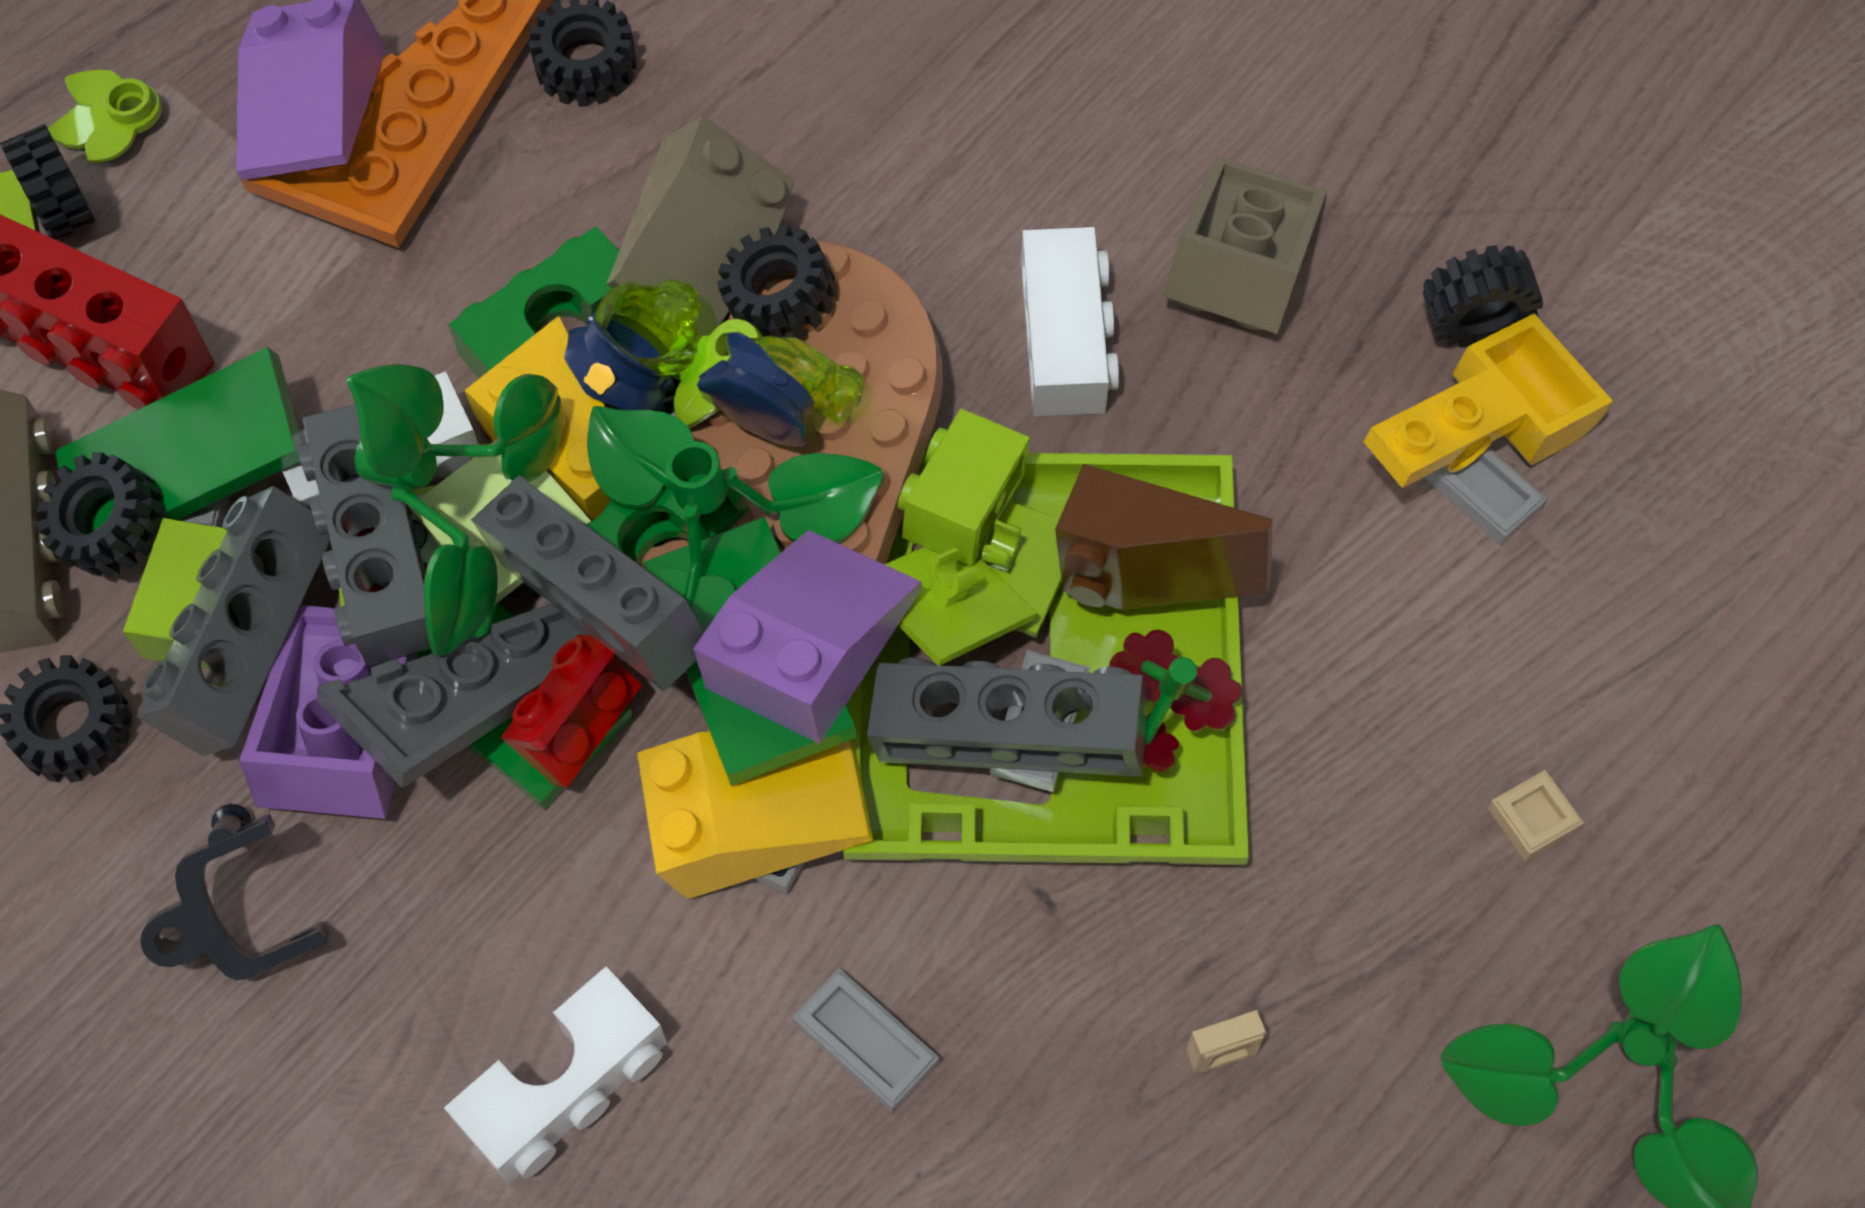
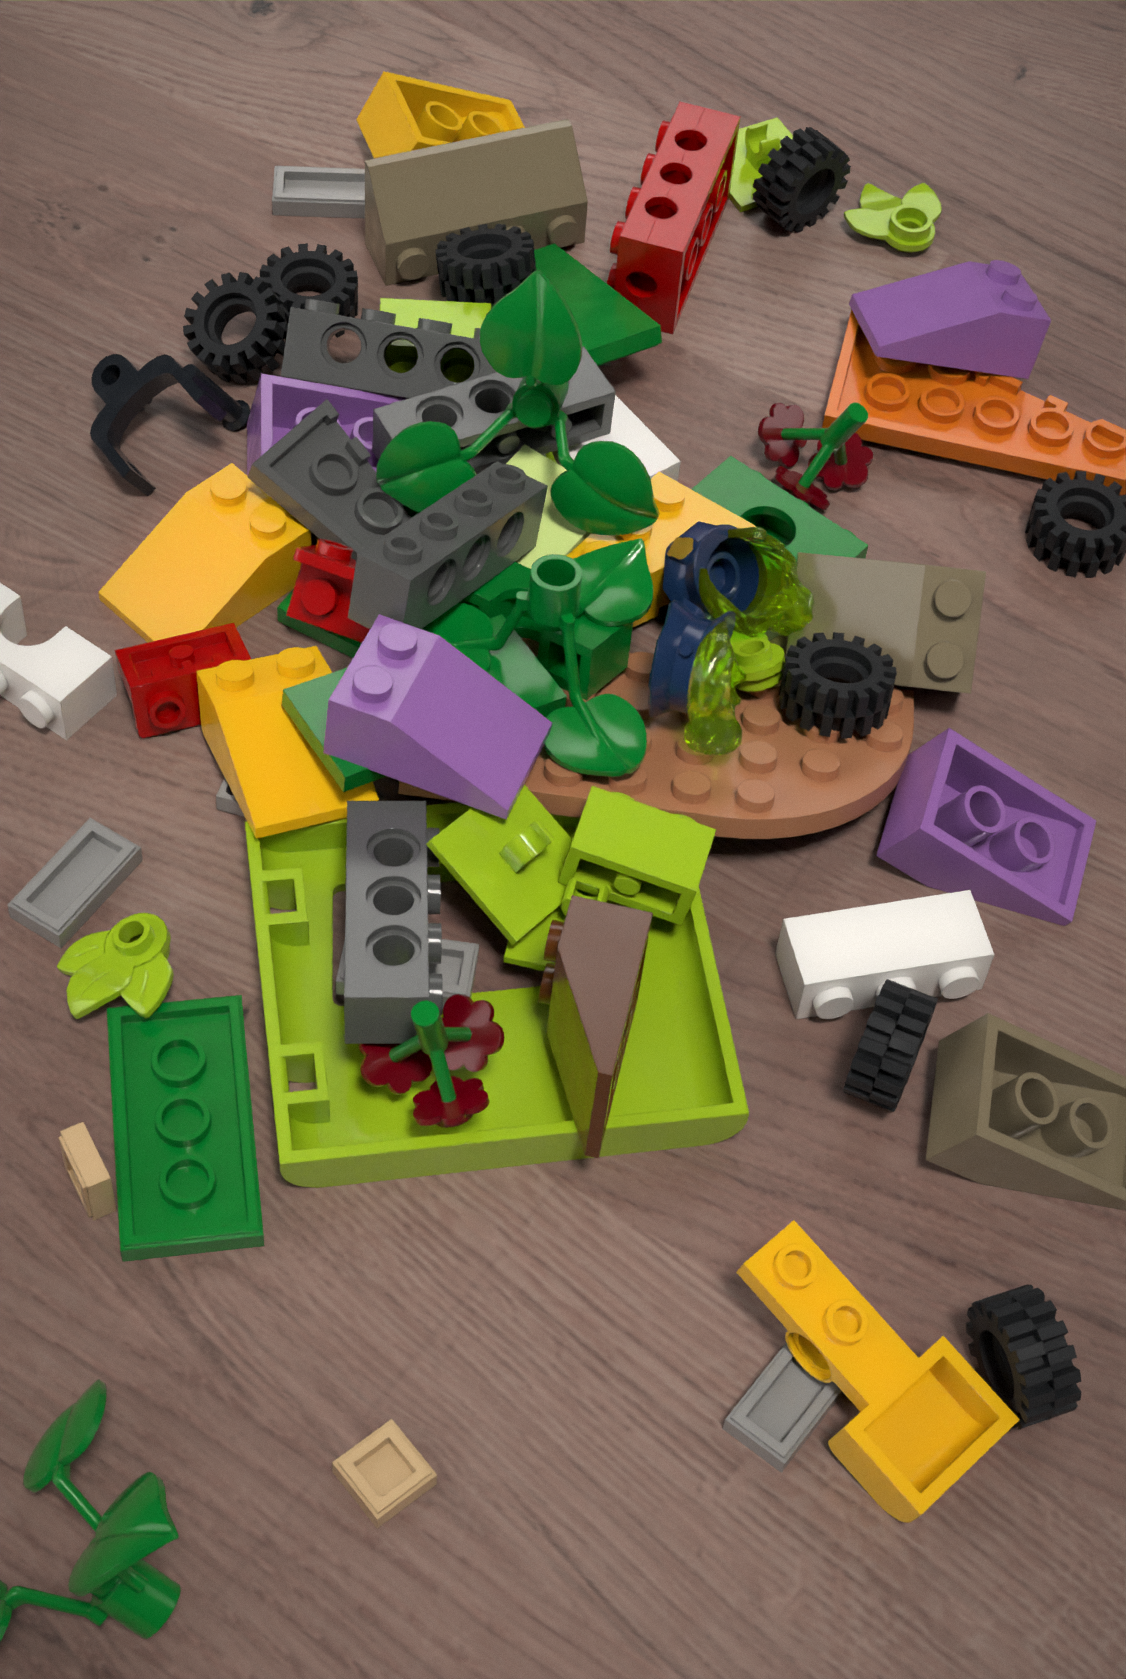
camera: 75 degrees right, 10 degrees down
none -> lime plate [57,913,174,1019]
none -> yellow slope [98,463,311,642]
none -> green tile [107,995,264,1262]
none -> red bracket [115,623,251,738]
none -> black tyre [183,272,290,384]
none -> dark red plant [758,403,873,510]
none -> black tyre [843,979,938,1112]
none -> medium lavender slope [876,728,1096,926]

